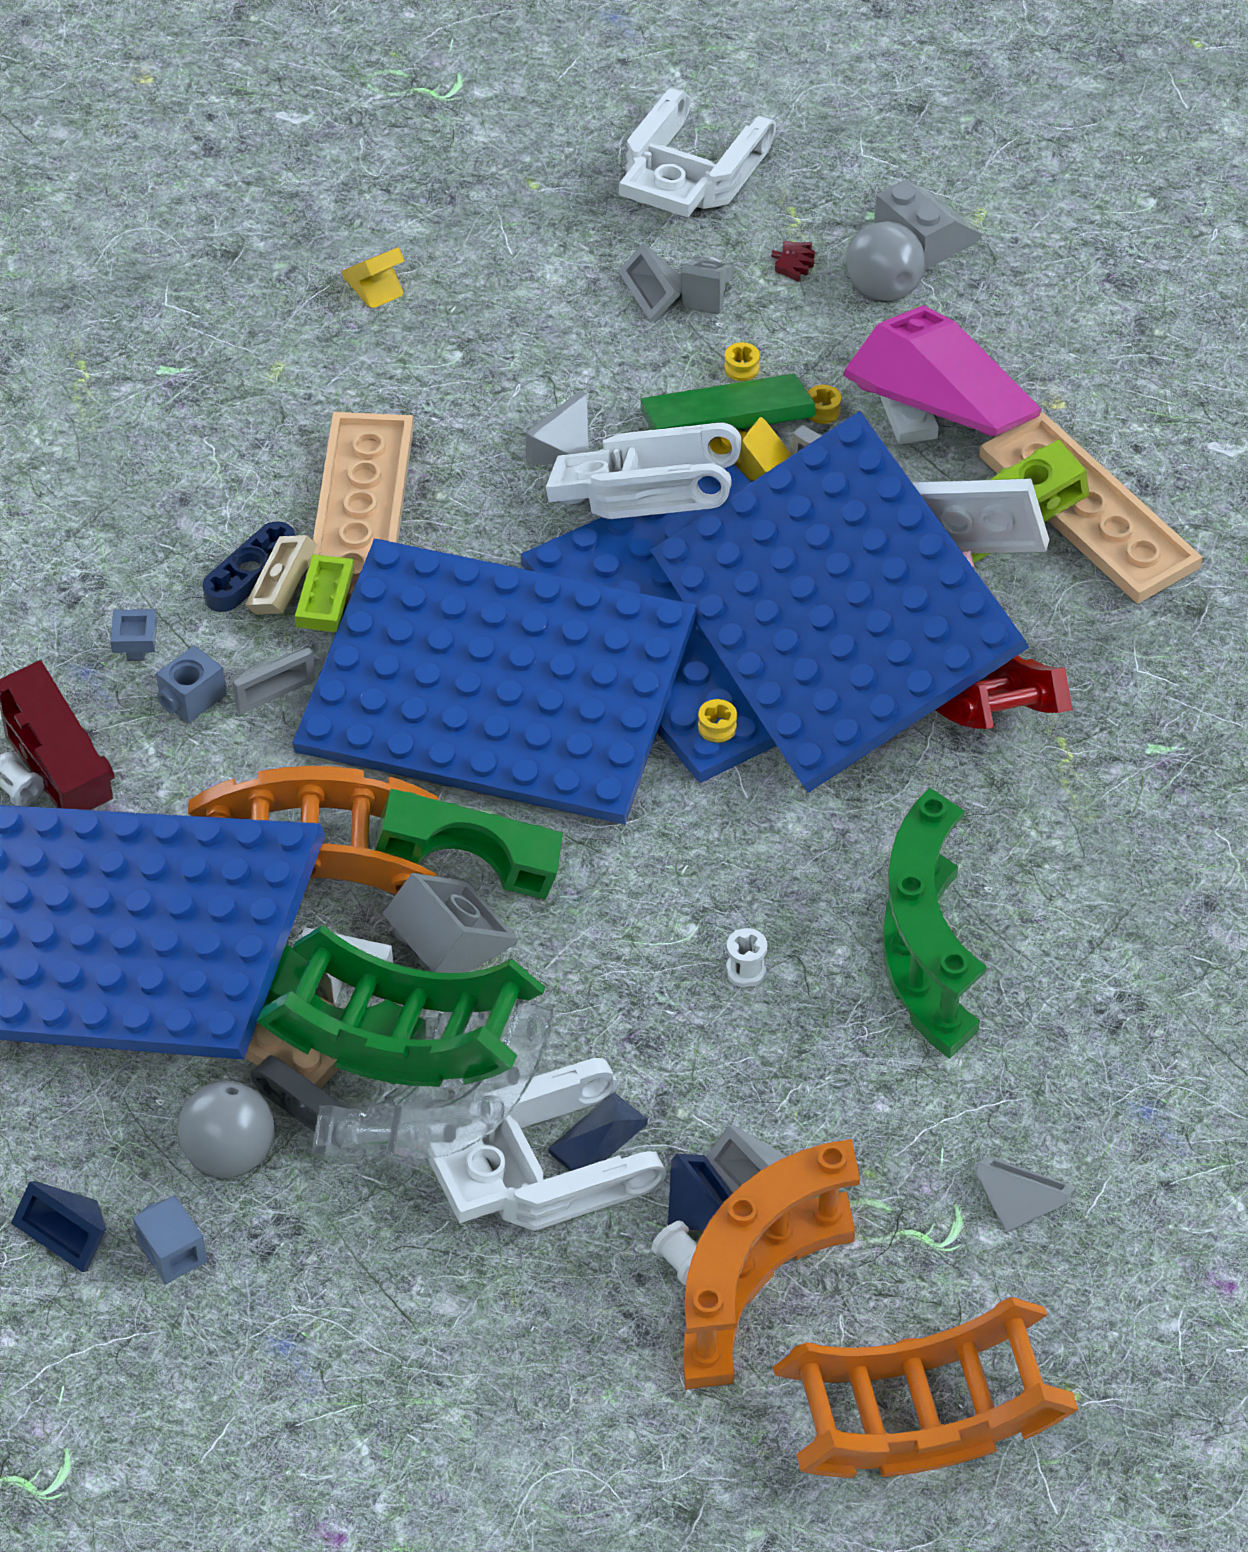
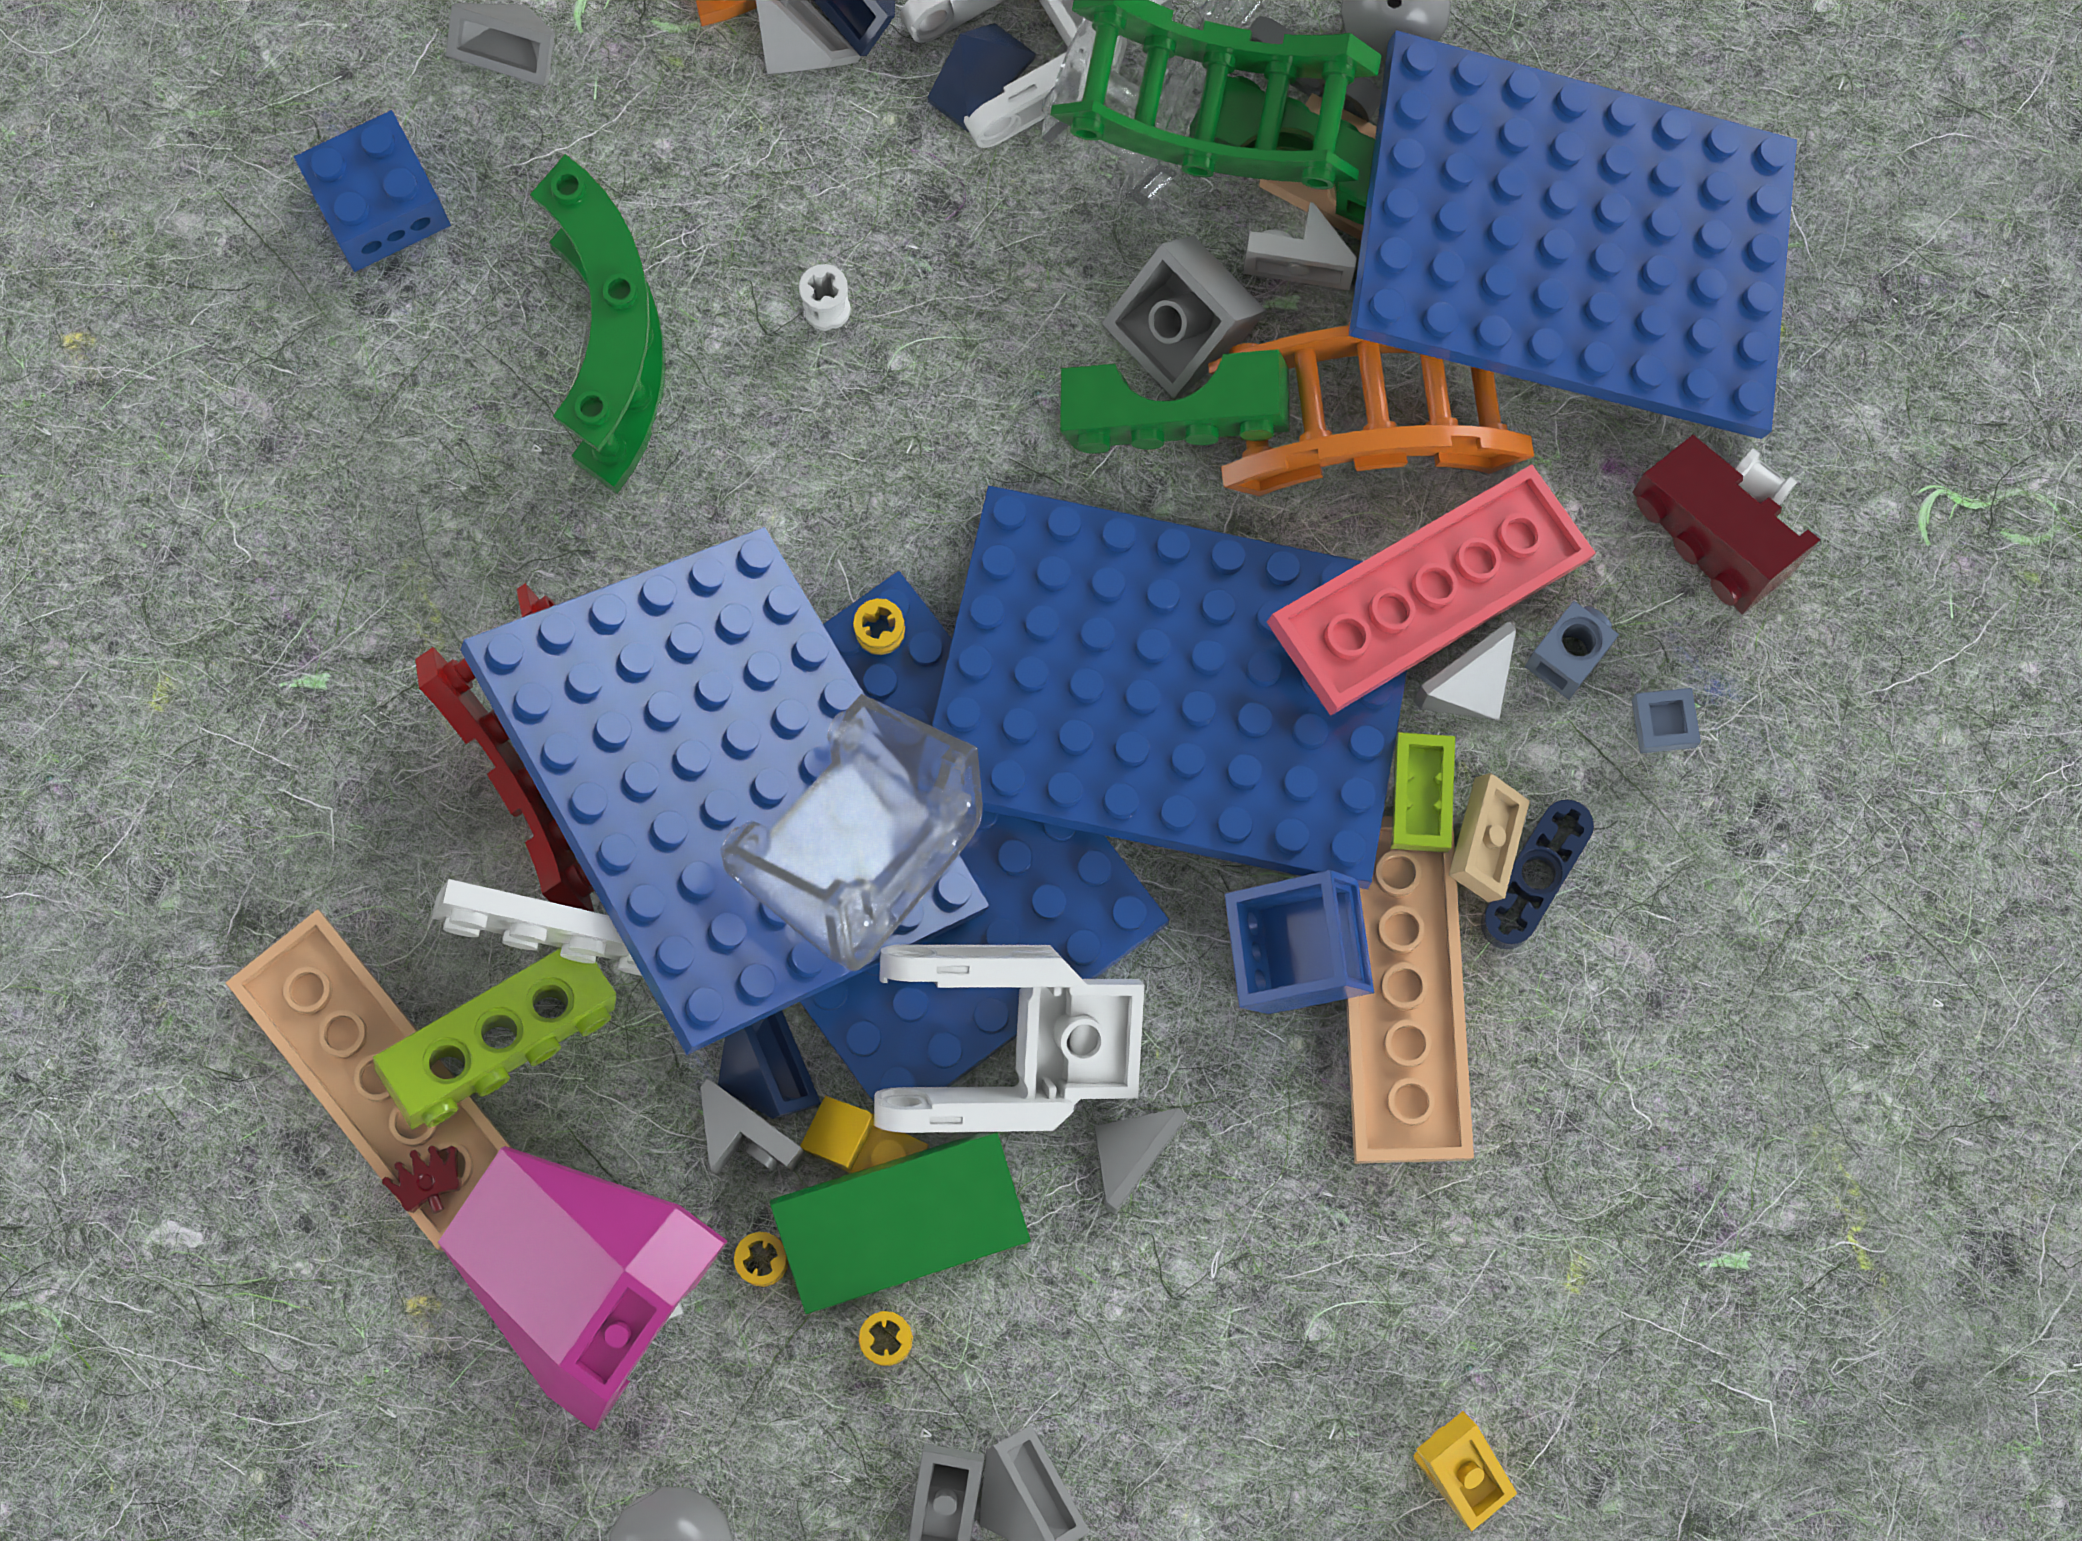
camera: 175 degrees right, 25 degrees up
none -> blue piece [293,110,451,272]
none -> dark red piece [382,1146,462,1214]
none -> clear windscreen [720,694,983,971]
none -> blue piece [1225,870,1374,1014]
none -> coral plate [1266,464,1596,716]

